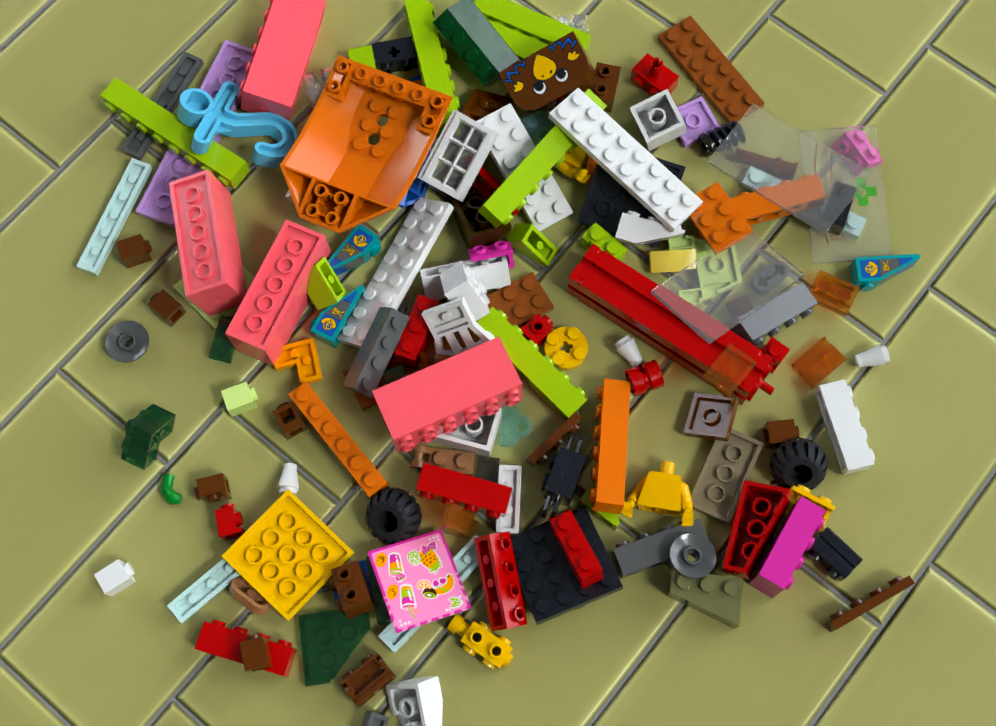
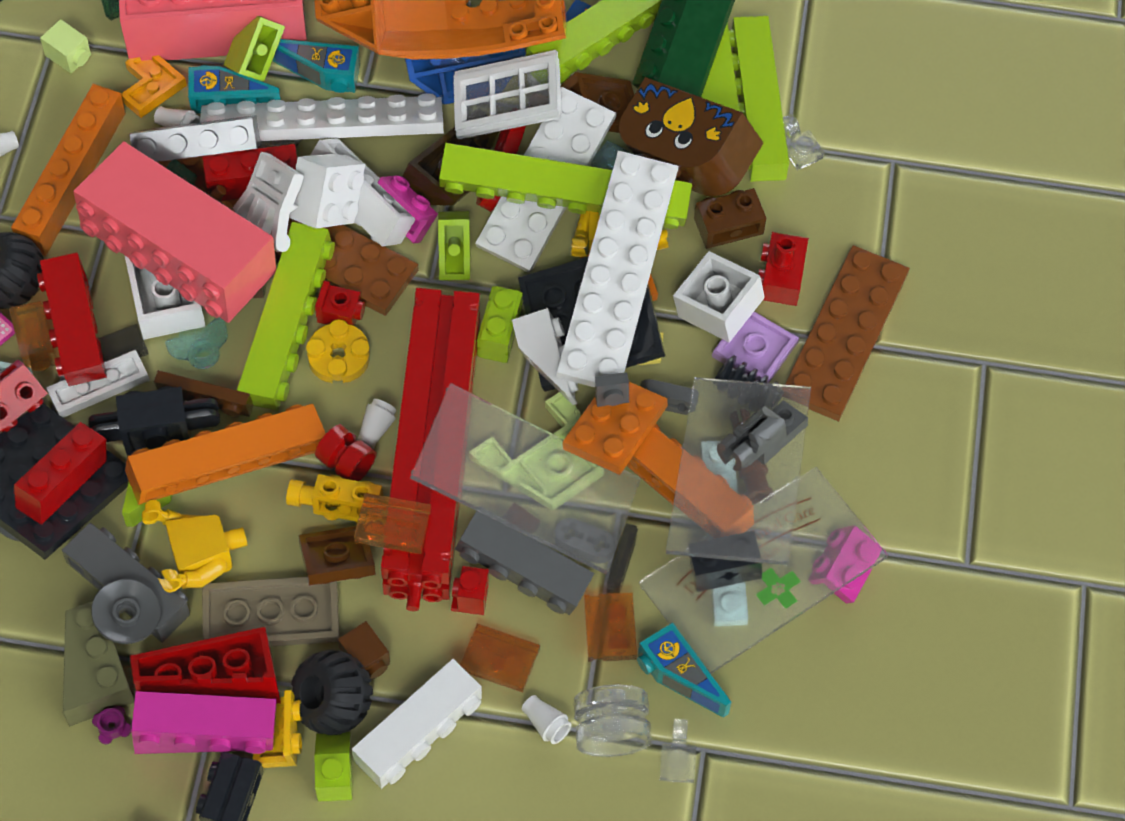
camera: 55 degrees right, 10 degrees down
reddish brown brick [273,401,308,440] -> none
medium nougat plate [410,444,476,476] -> none
light yellow slope [649,248,696,273] -> none
none -> magenta plate [92,706,132,745]
none -> white cone [154,106,200,127]
none -> yellow brick [286,474,388,526]
none -> lime slope [314,732,353,802]
none -> clear wheel [573,684,652,757]
none -> dark grey plate [595,372,629,407]
none -> clear smoke tile [606,523,638,597]
none -> dark grey beam [640,379,699,415]
none -> clear plate [659,719,696,783]
none -> dark grey plate [717,400,808,471]

